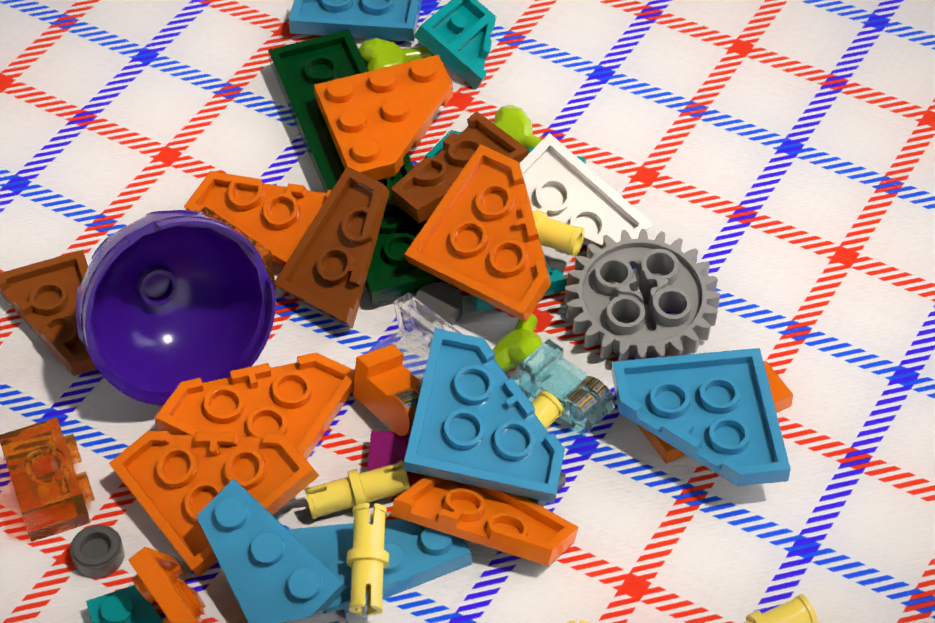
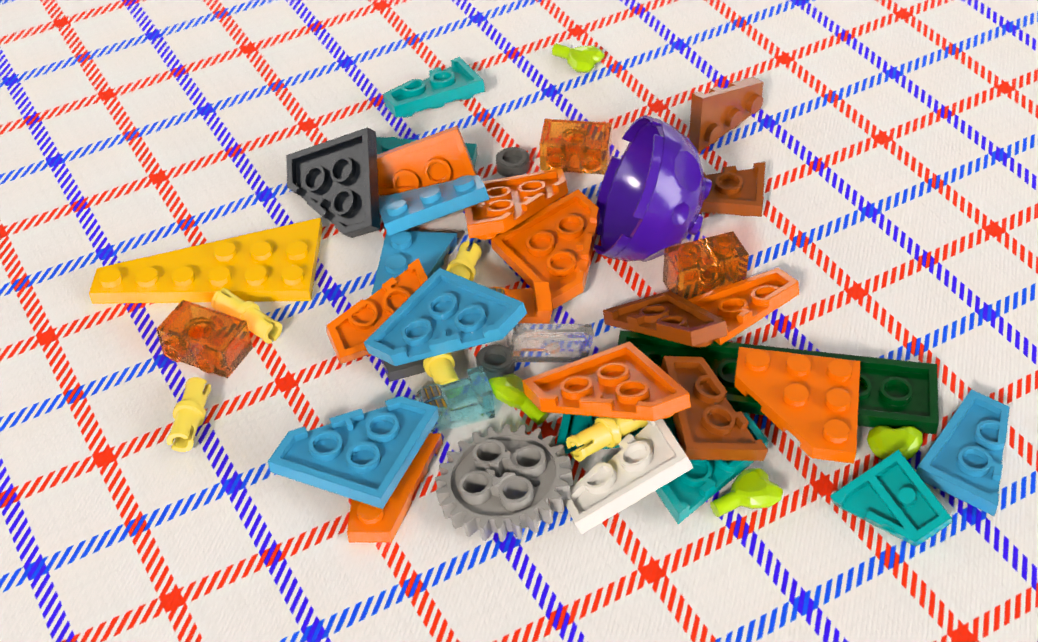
camera: 120 degrees right, 5 degrees down
light yellow pin [347,503,389,615] -> none

